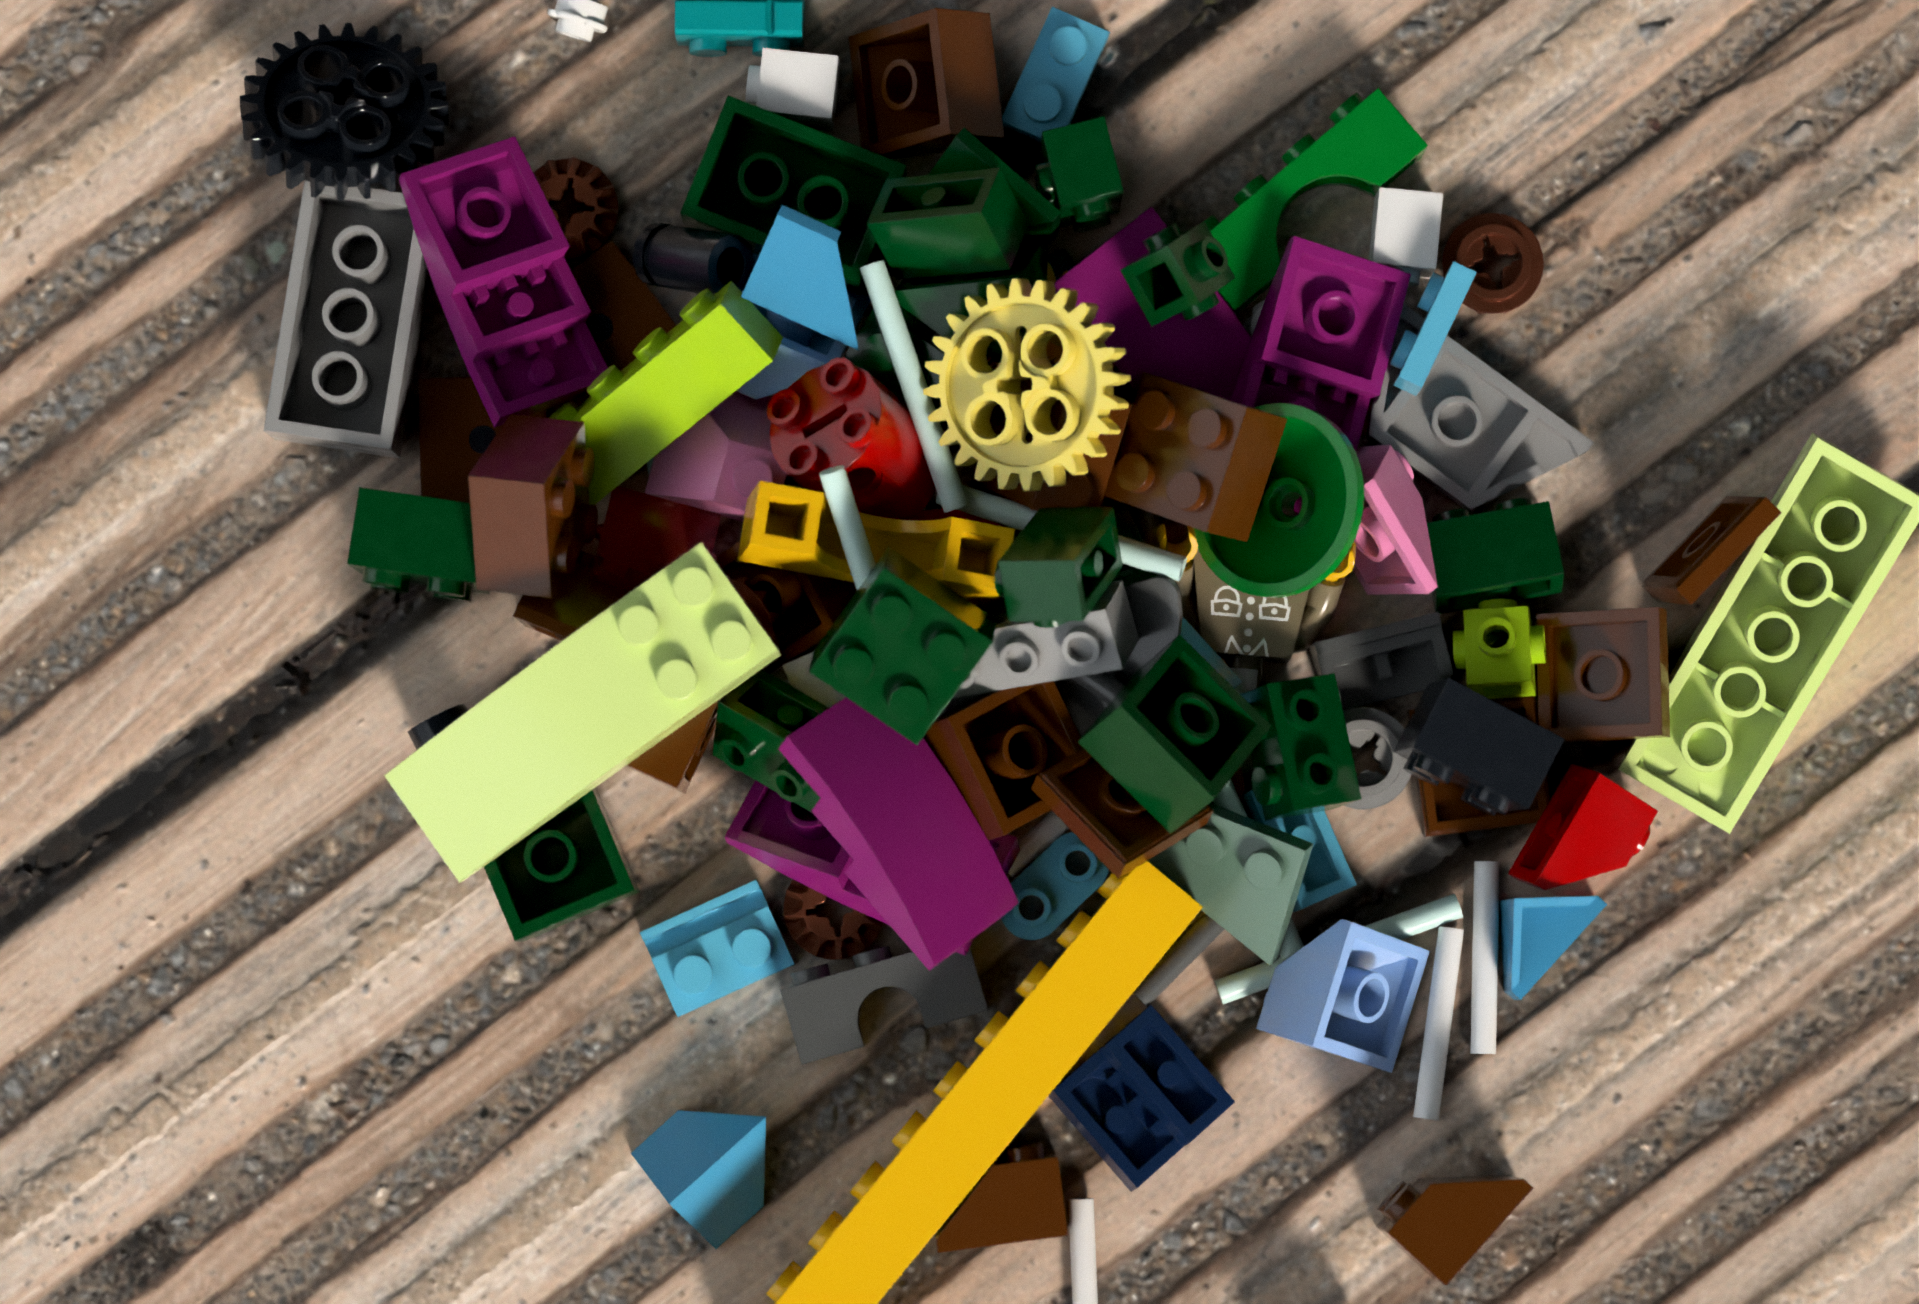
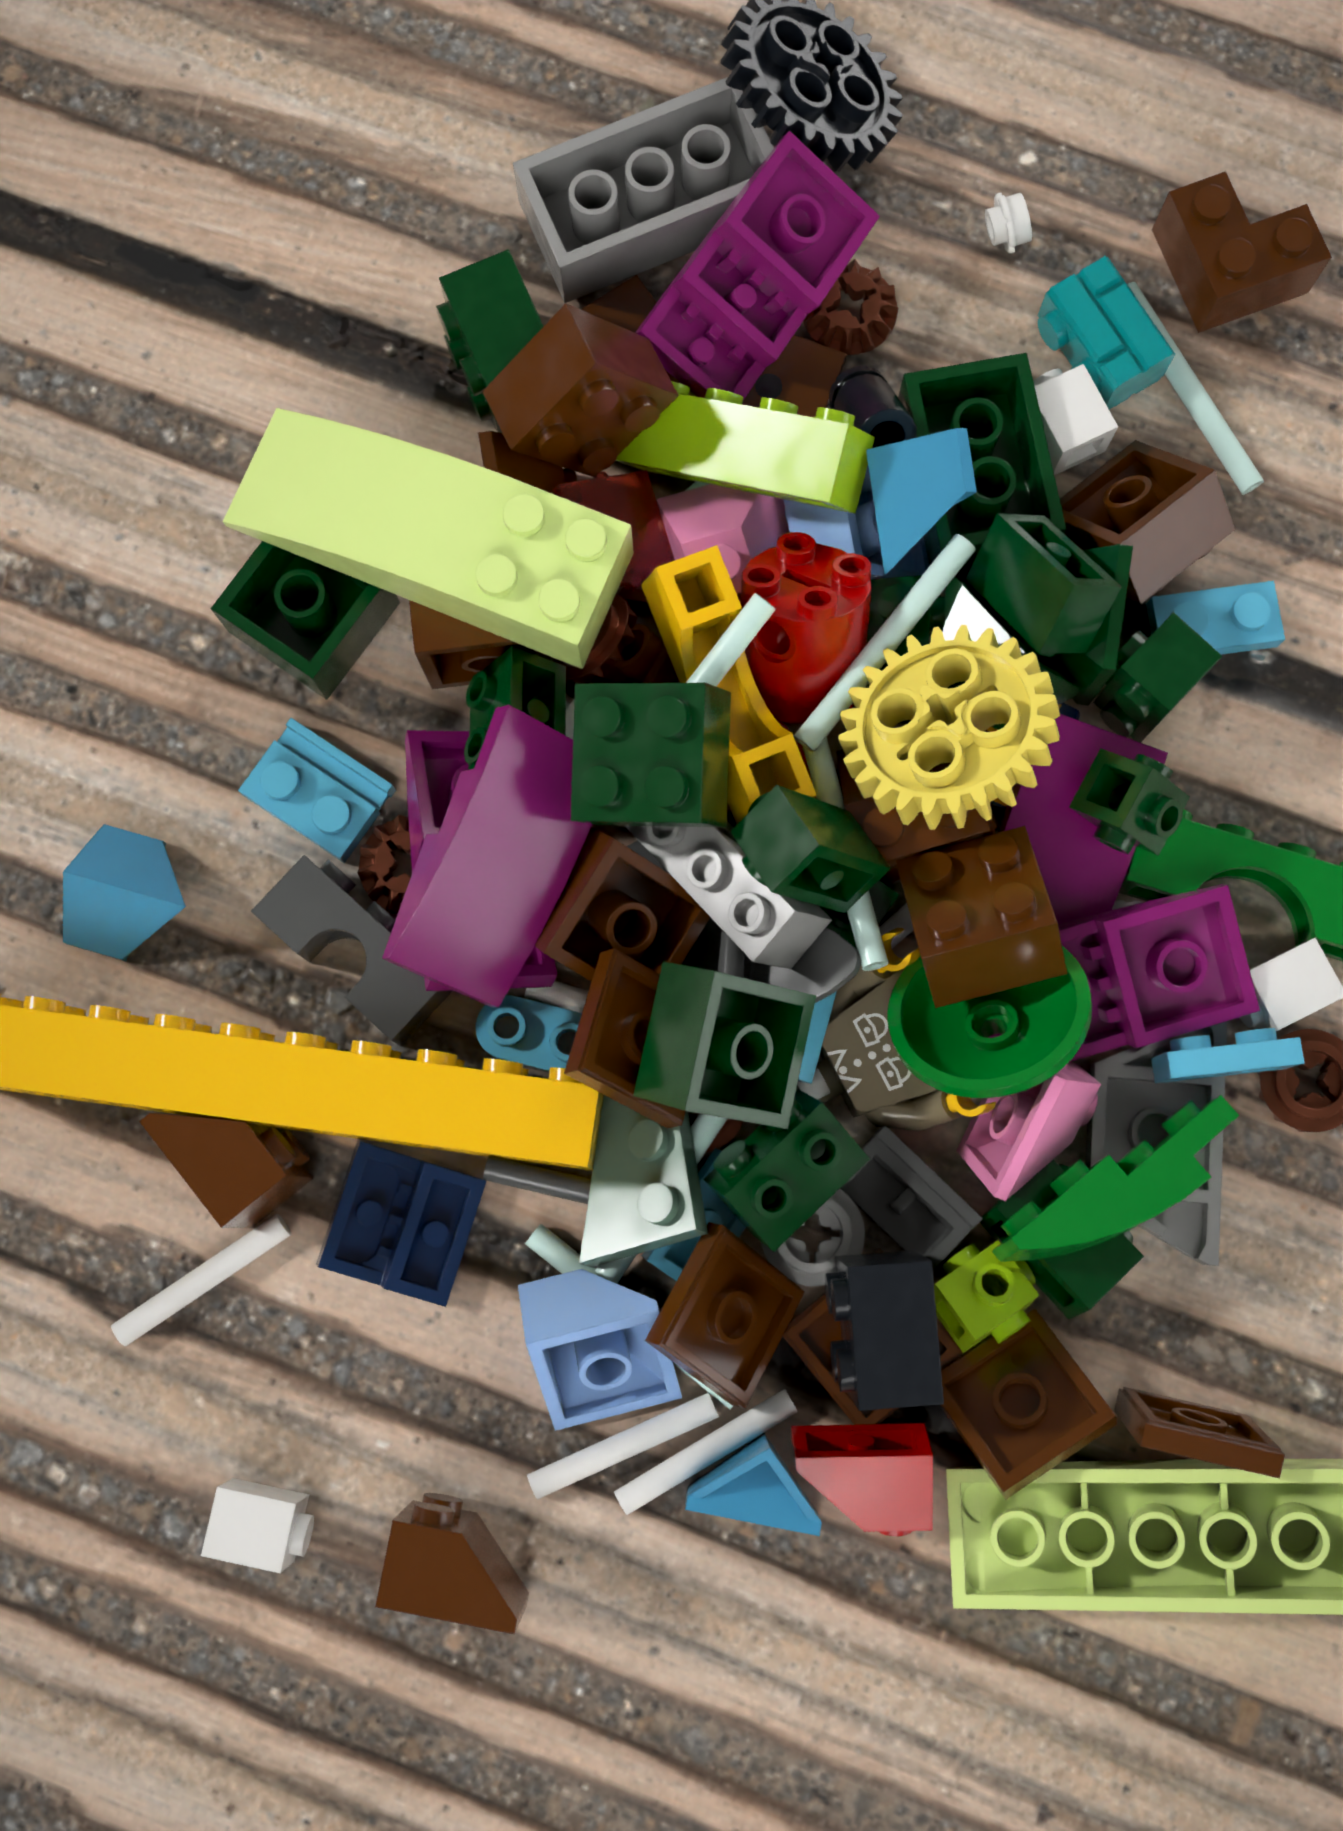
camera: 60 degrees right, 5 degrees down
none -> reddish brown tile [645,1222,805,1409]
none -> green slope [992,1095,1239,1262]

